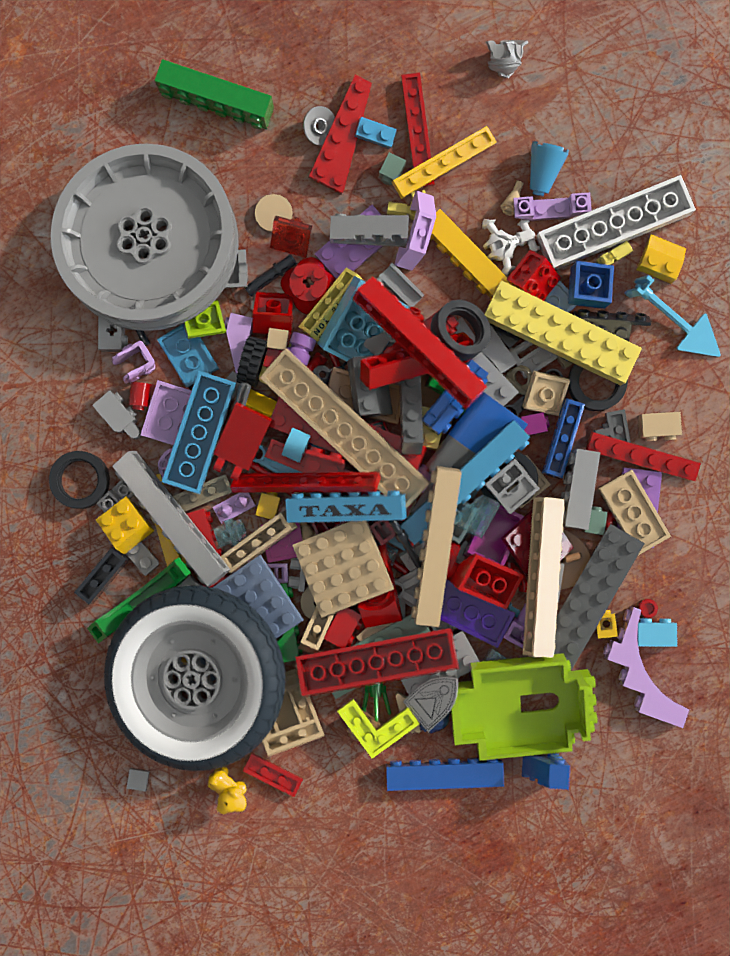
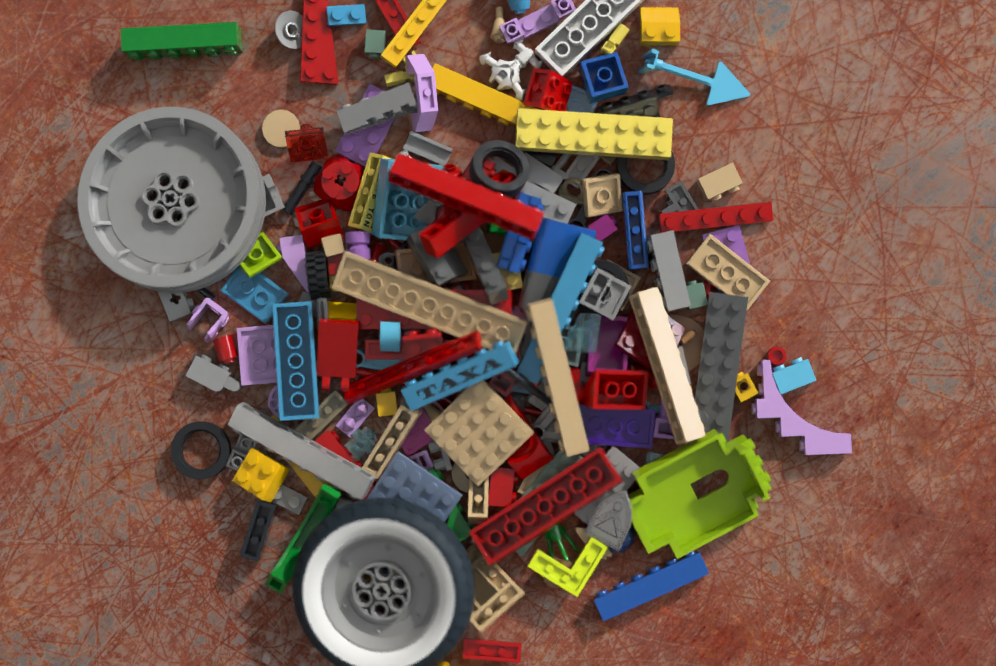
camera: 25 degrees left, 0 degrees up
blue wedge [522,753,570,790] -> none

